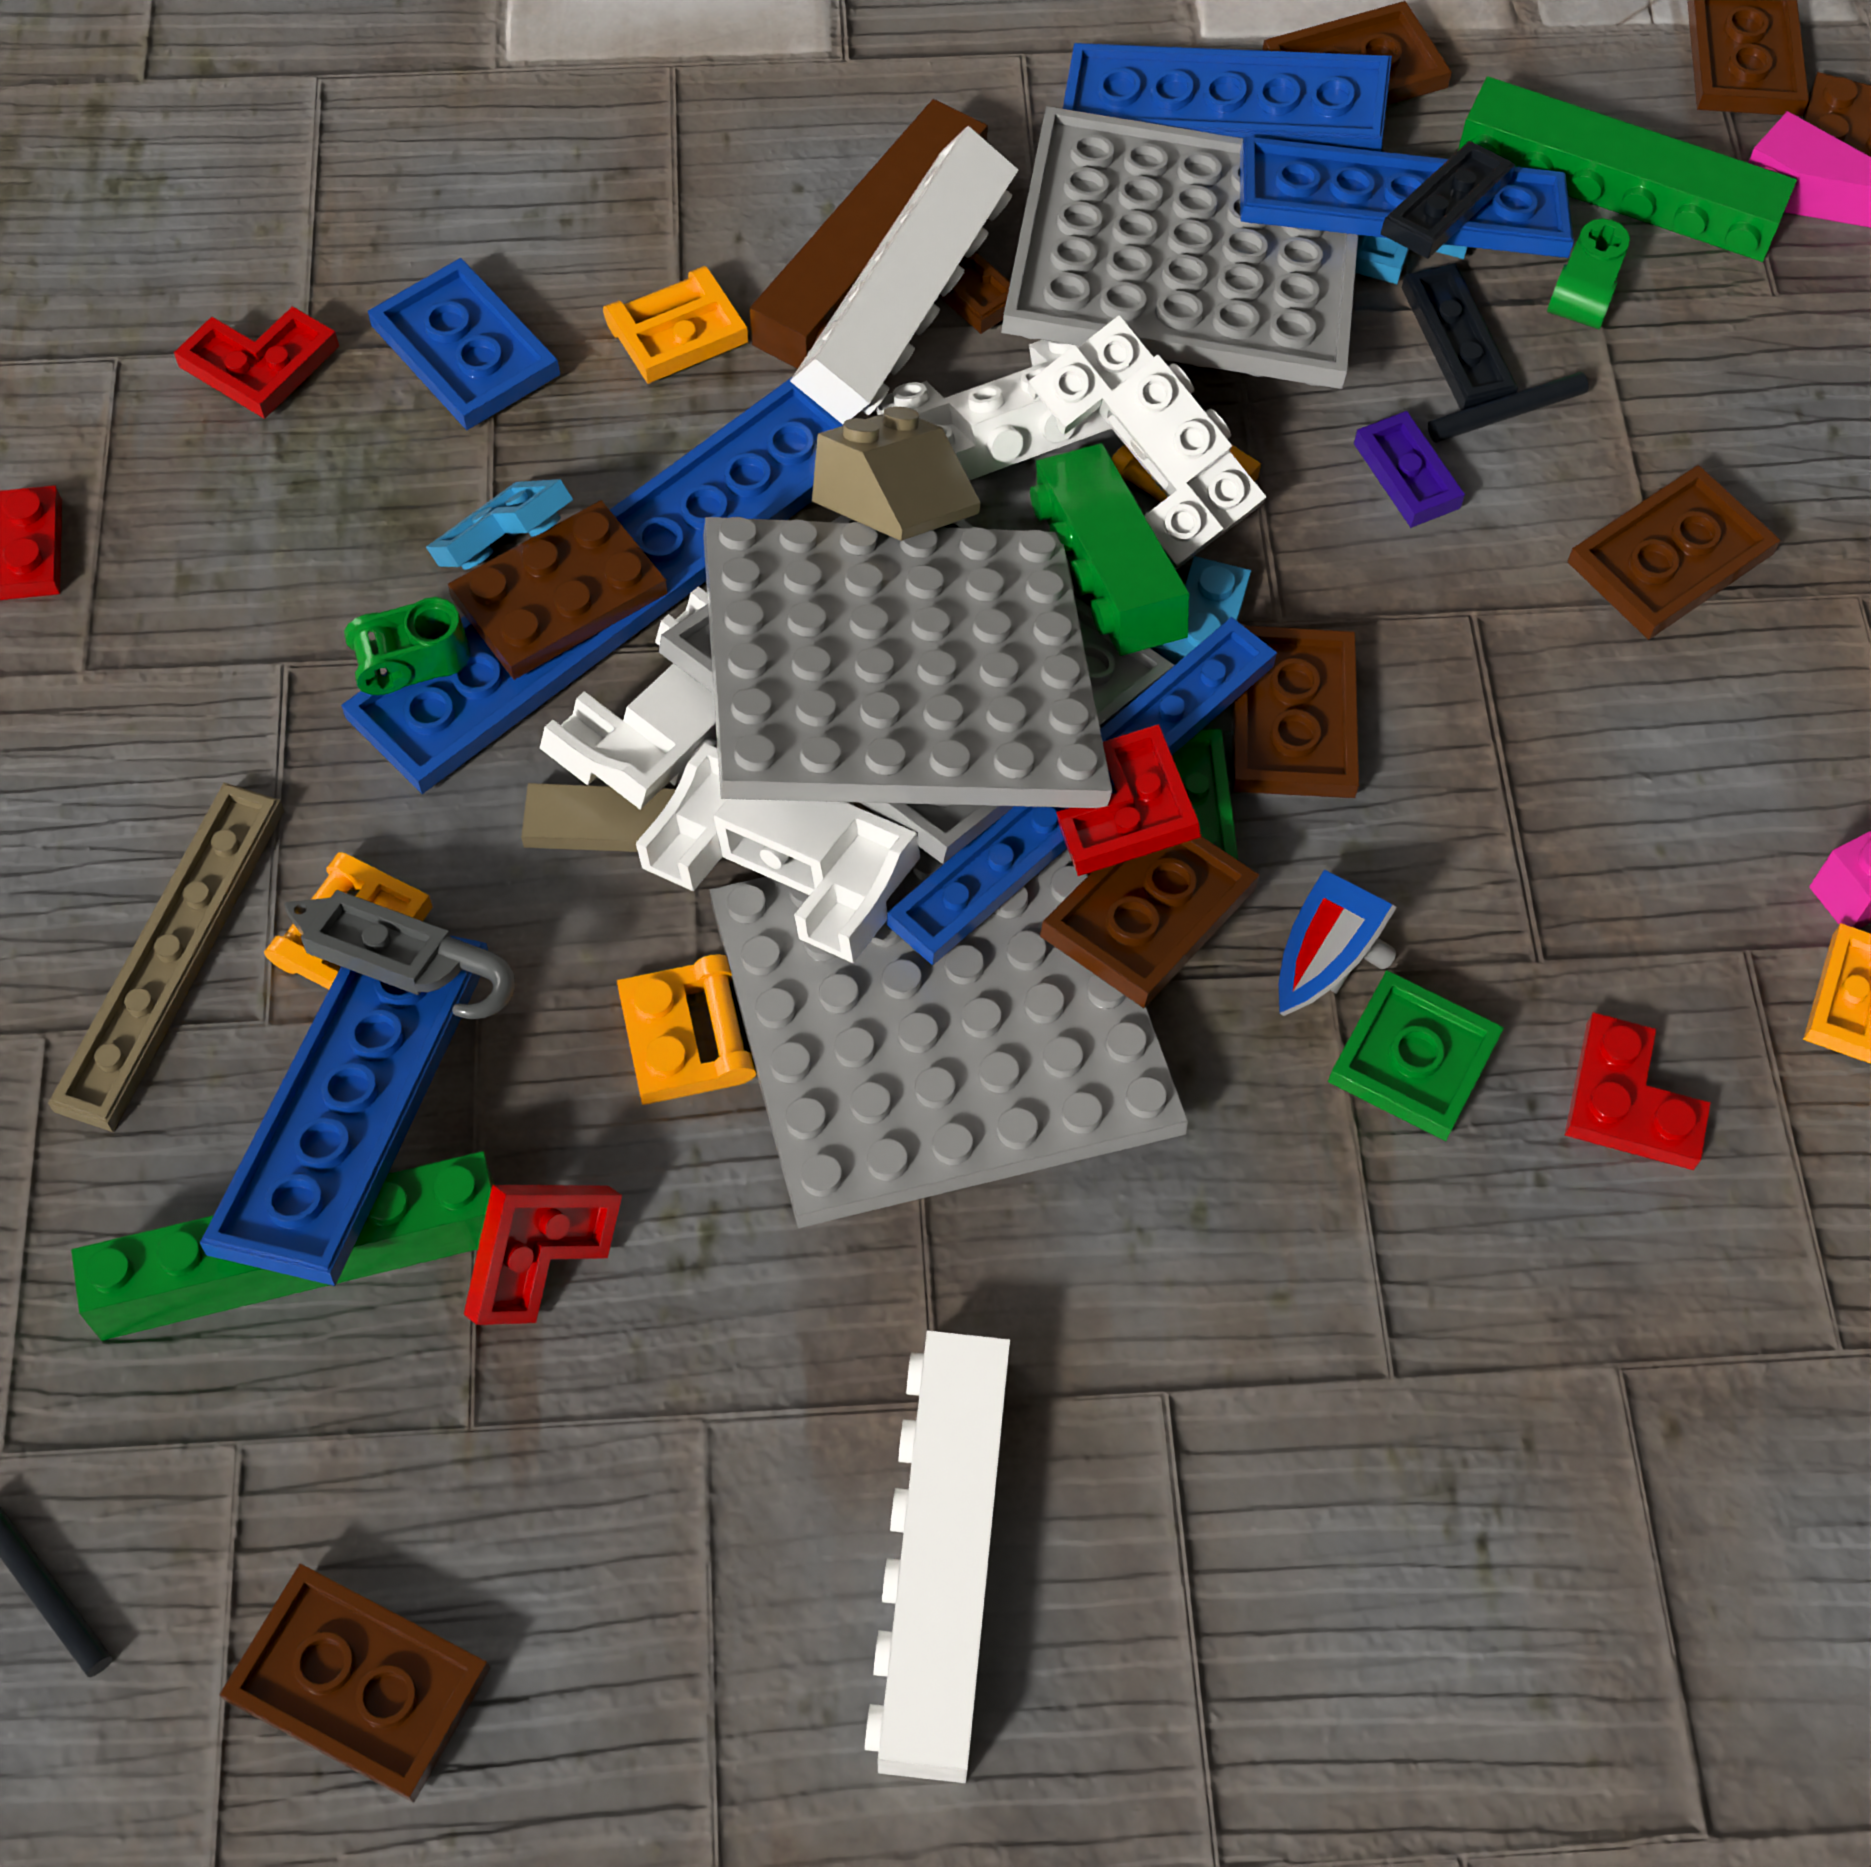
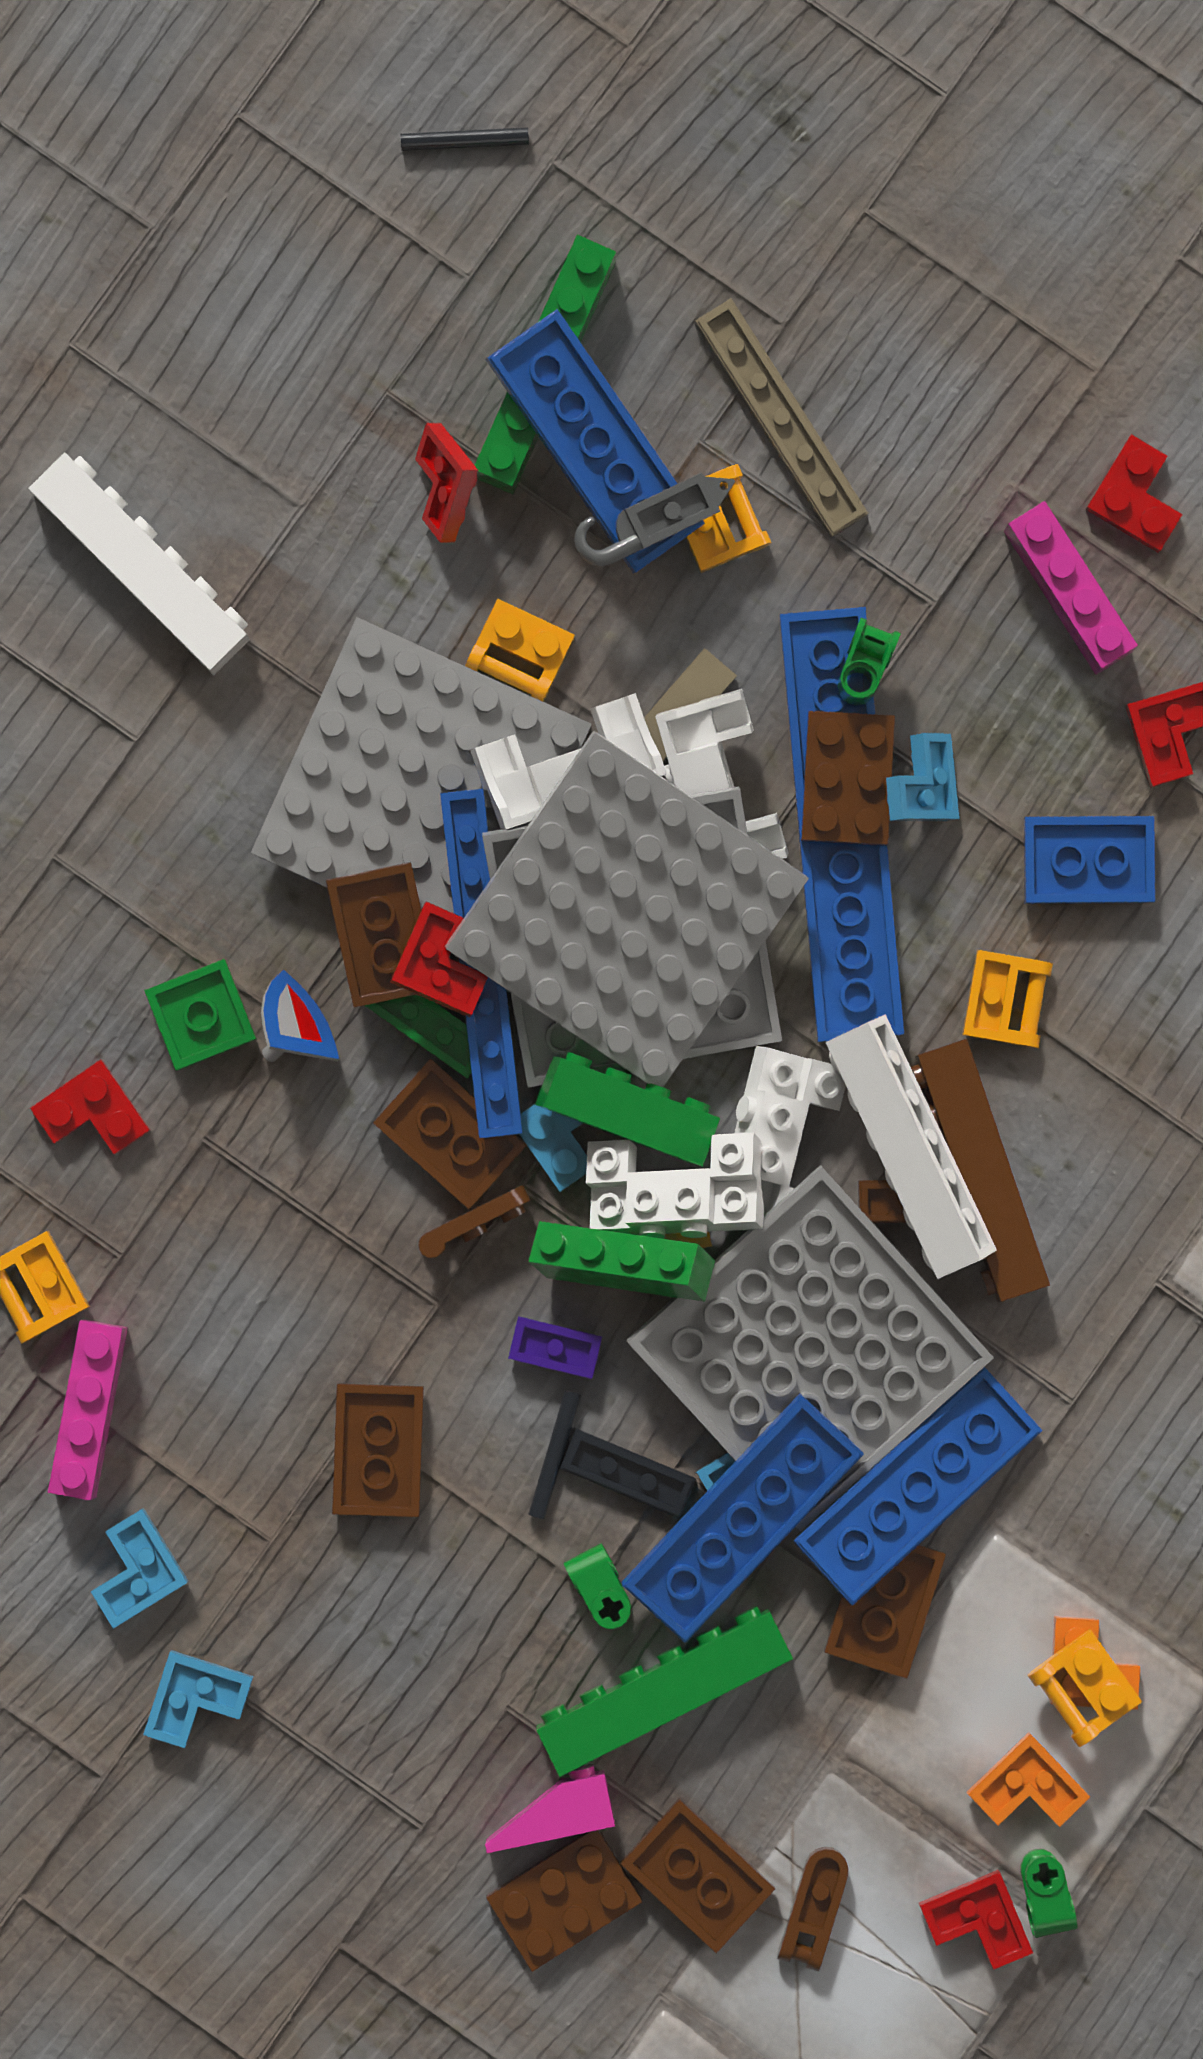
camera: 130 degrees right, 25 degrees up
reddish brown plate [219,1563,491,1803] -> none
dark tan slope [812,406,981,541] -> none
black tile [1381,141,1516,259] -> none
none -> reddish brown plate [418,1185,530,1258]
none -> green brick [528,1221,715,1302]
none -> dark pink brick [1004,501,1138,675]

